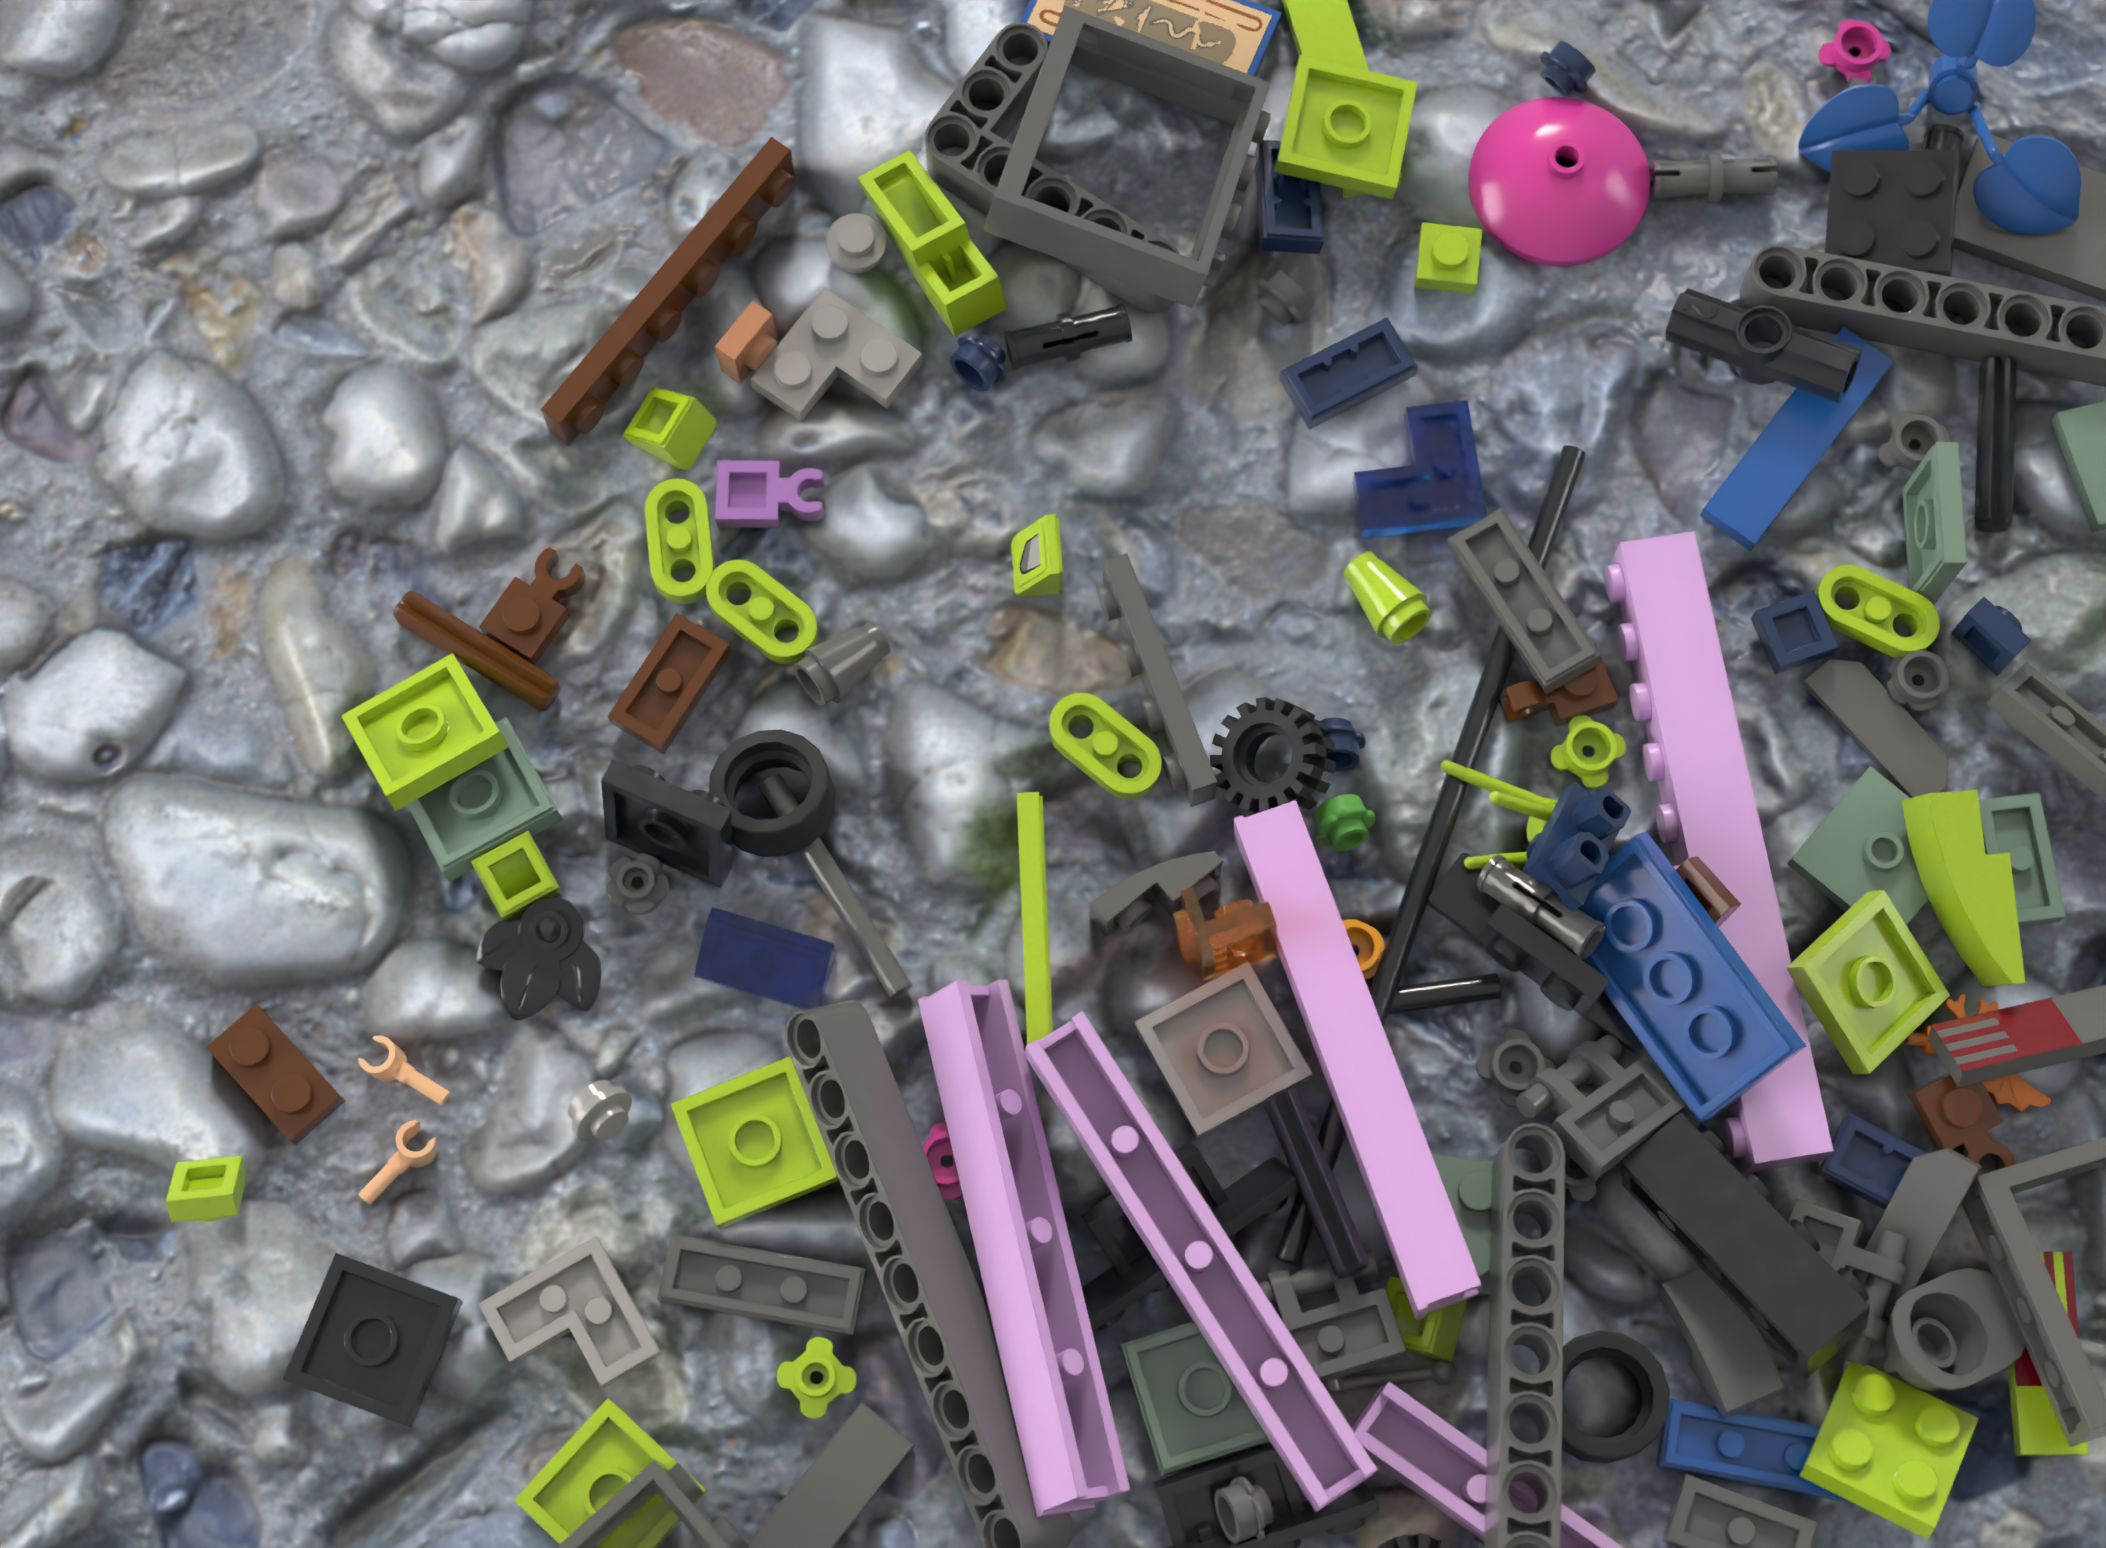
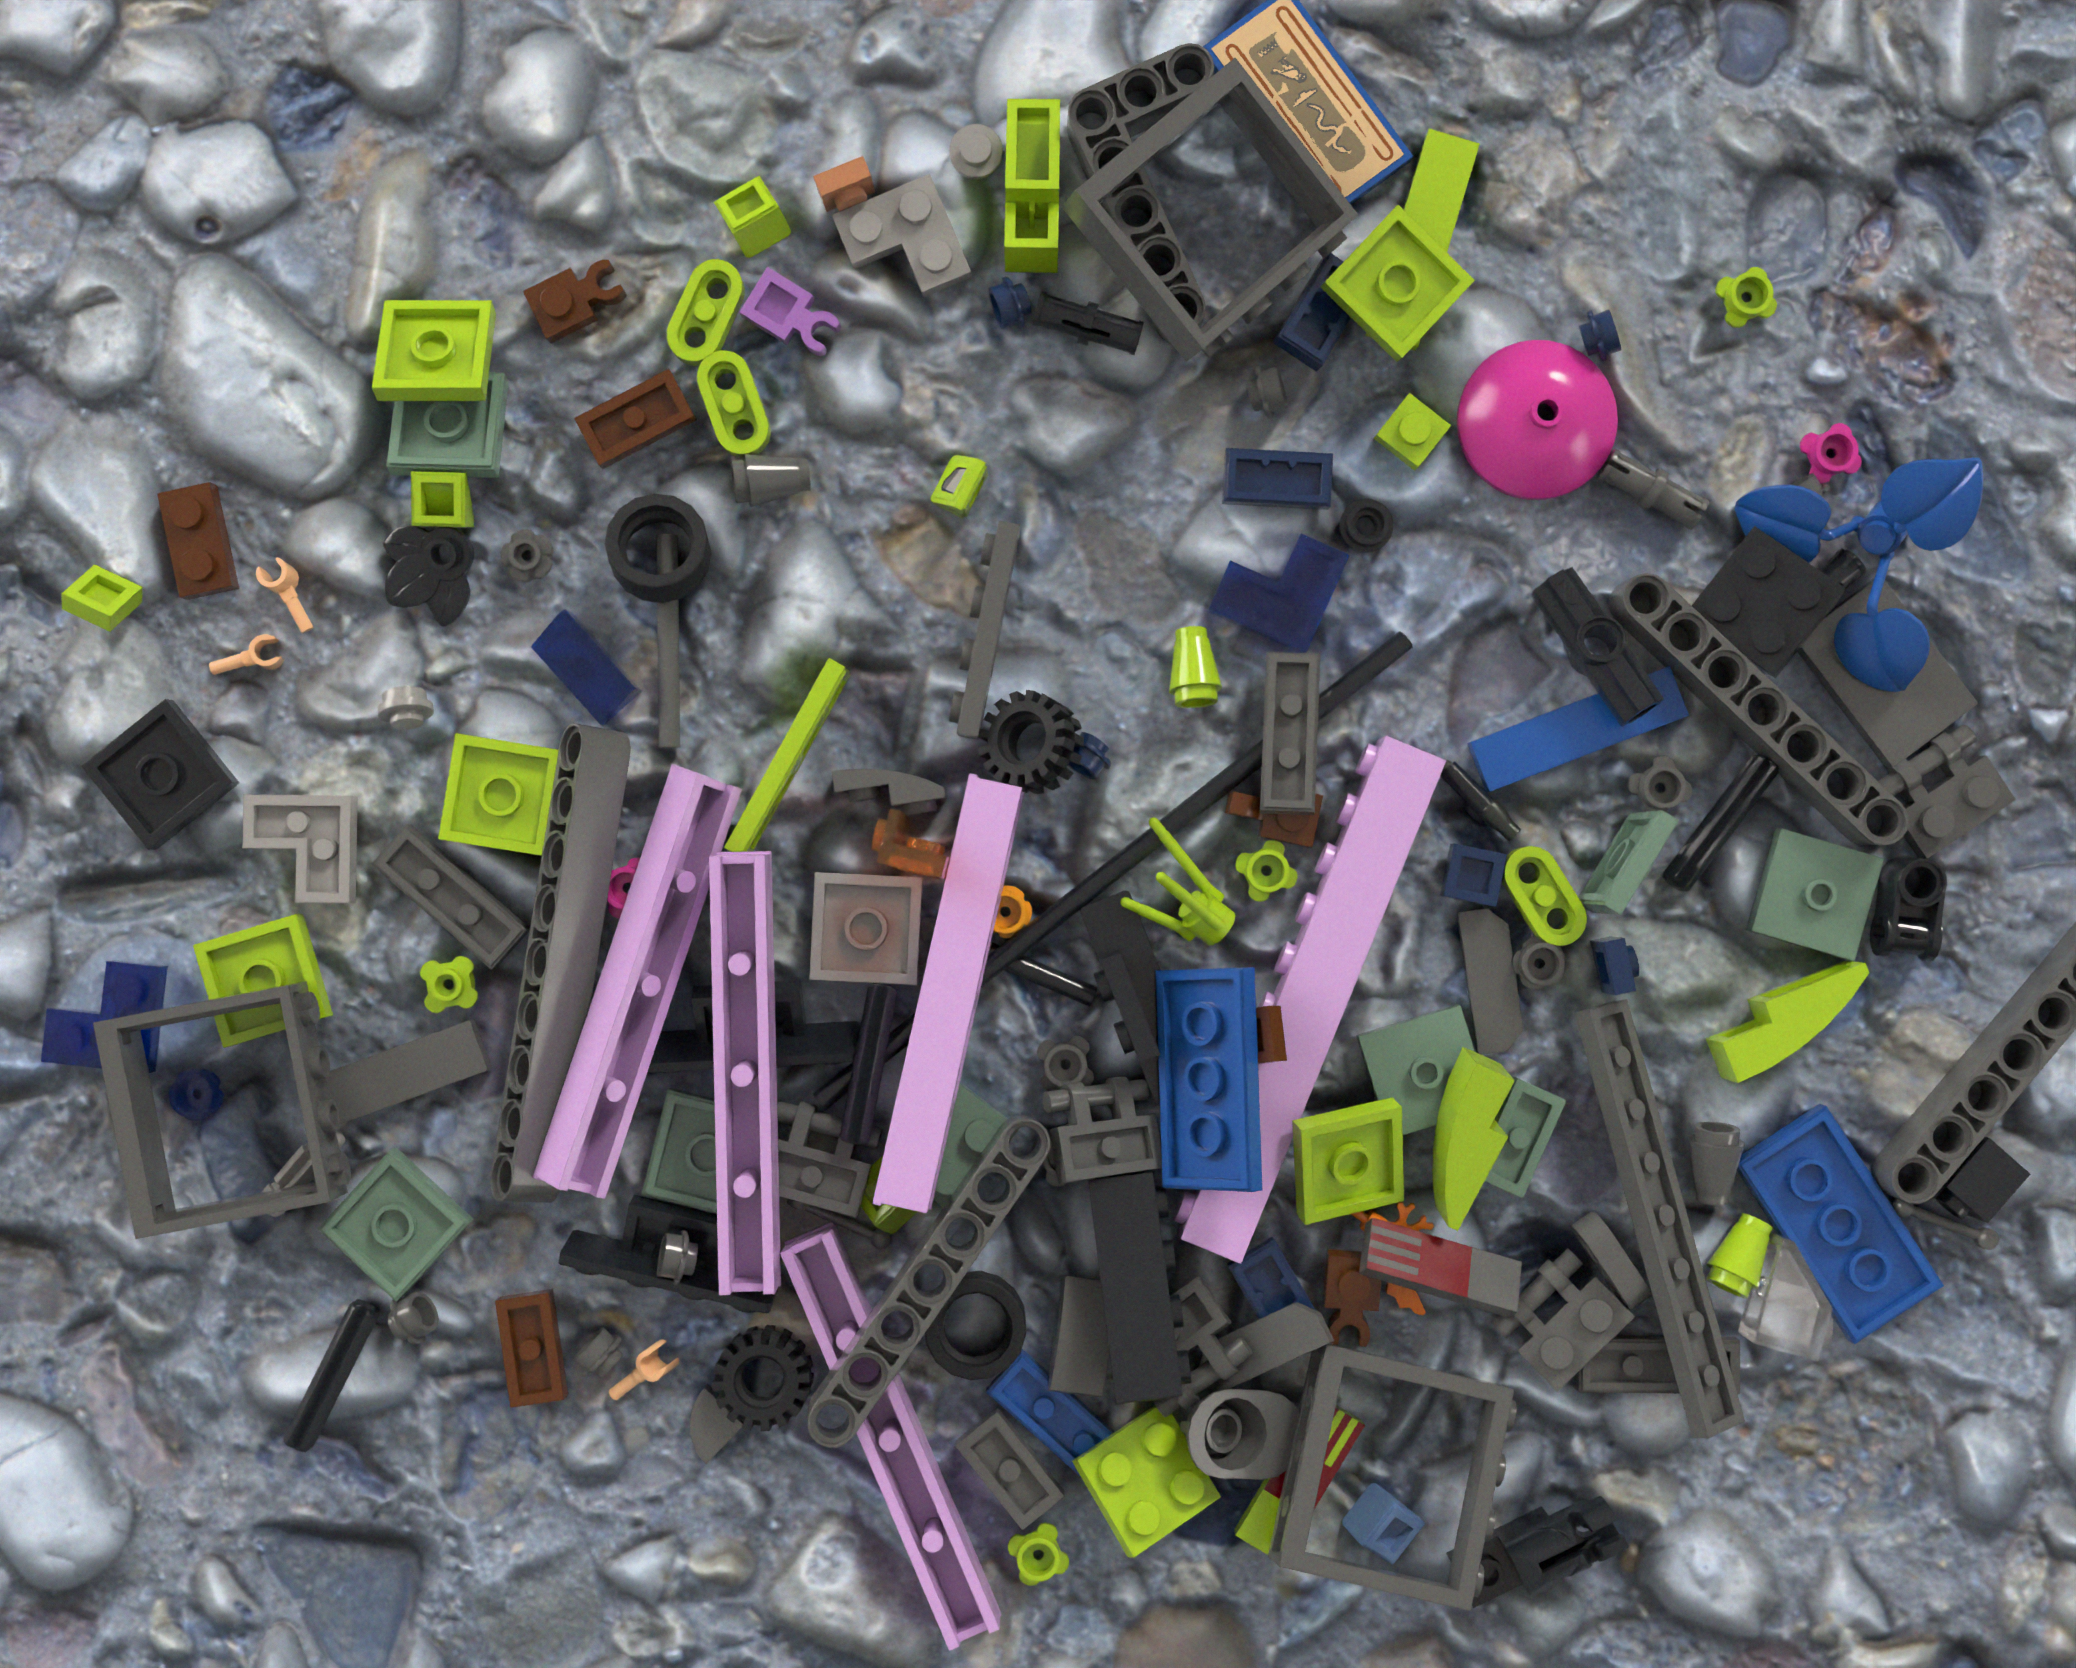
camera: 30 degrees right, 15 degrees up
reddish brown axle [393,591,561,711] -> none
reddish brown plate [540,137,795,446] -> none
black plate [601,759,732,888] -> none
lime plate [1049,693,1162,800] -> none
bright green plate [1313,794,1375,851] -> none
dark grey pin [1476,855,1606,960] -> none
dark blue hips [1523,782,1631,911] -> none
none -> black plate [1339,499,1393,553]
none -> piece [1440,759,1522,842]

